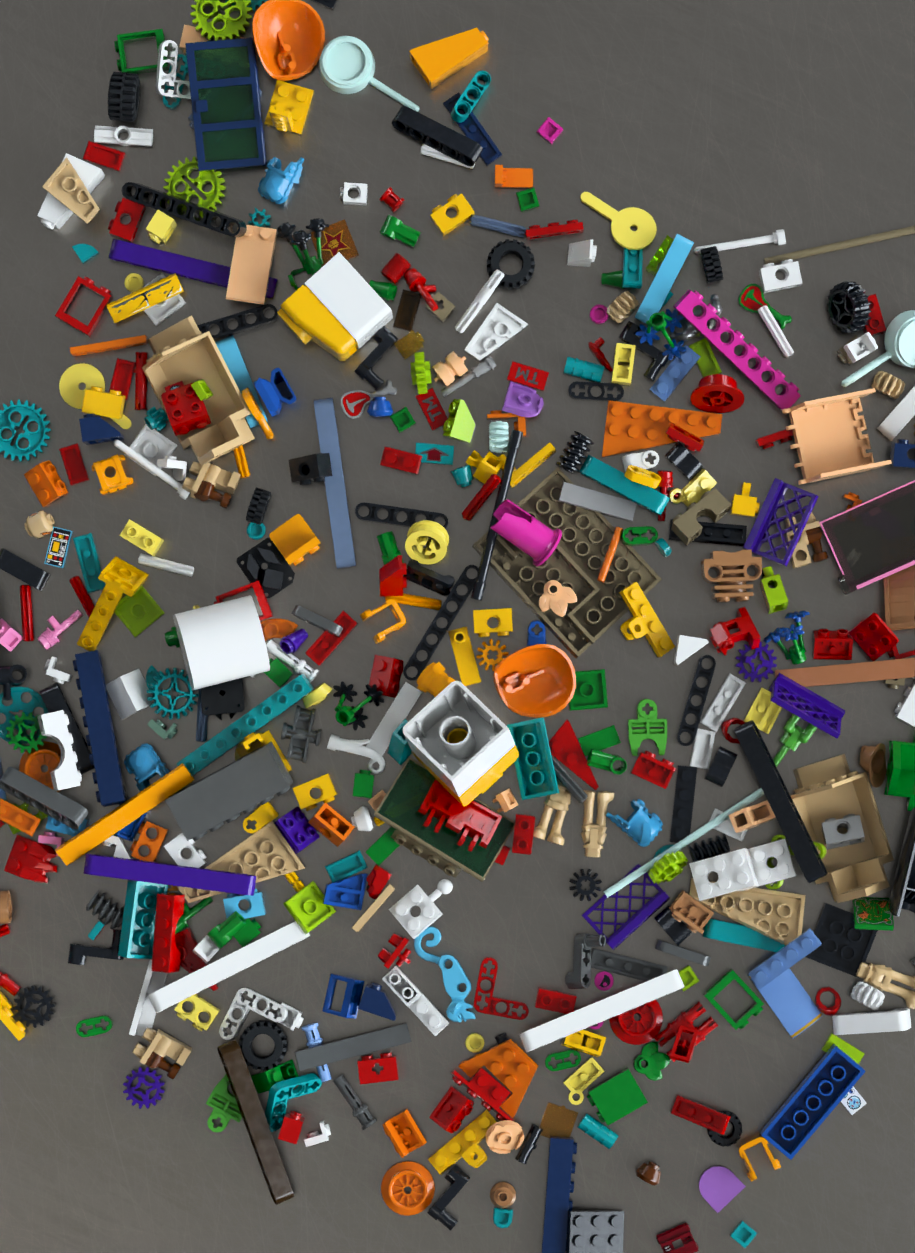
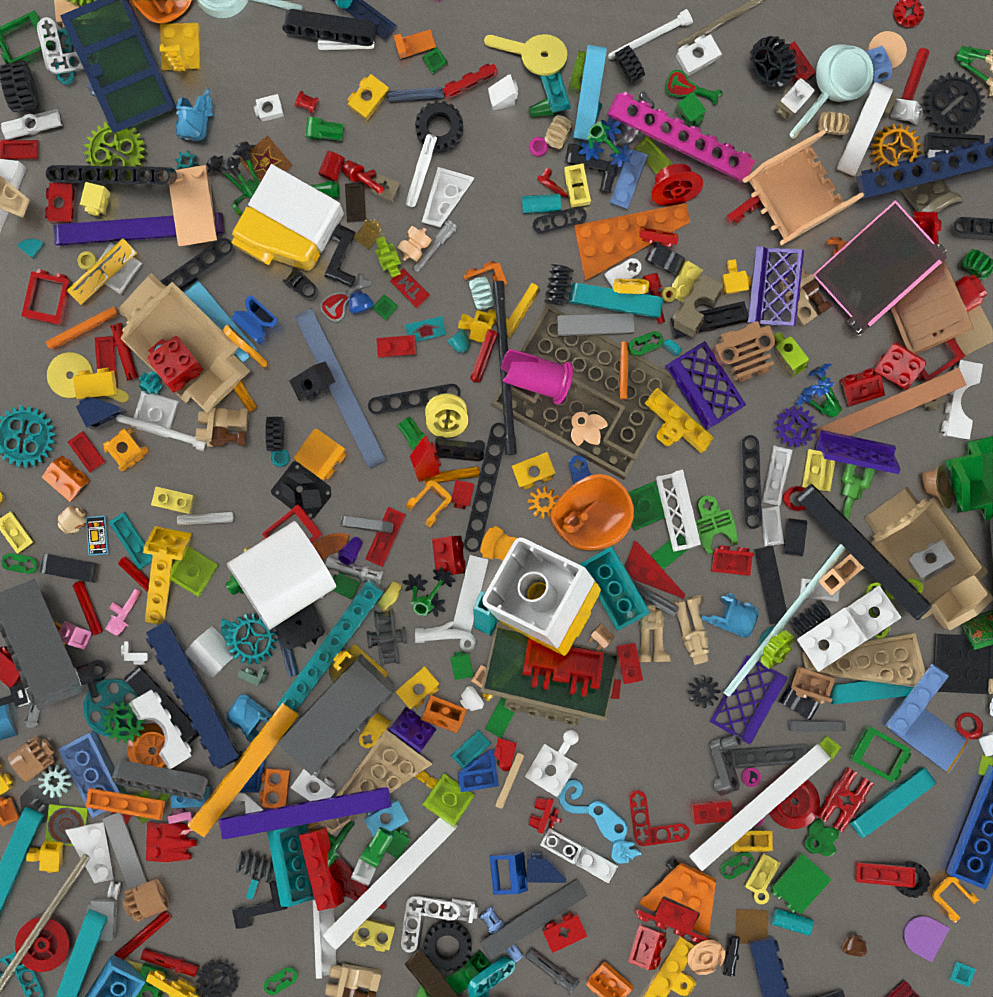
camera: 25 degrees left, 0 degrees up
white bracket [157,456,188,481] -> none
lime tile [191,379,213,401] -> none
slope [443,399,476,443] -> none
yellow piece [448,626,481,686] -> none
light yellow tile [465,1033,484,1053] -> none
medium lavender tile [502,381,544,417] -> none
red tile [507,361,549,391] -> none
green piece [587,749,627,774] -> none
red slope [670,1025,699,1063] -> none
white slope [673,635,709,666] -> none
red tile [710,607,761,656] -> none
white axle [758,305,794,357] -> none
none -> black piece [282,267,319,301]
none -> red brick [451,480,474,510]
none -> white fence [656,470,701,552]
none -> dark purple fence [665,341,746,430]
none -> green brick [675,92,706,128]
none -> teal beam [850,766,937,838]

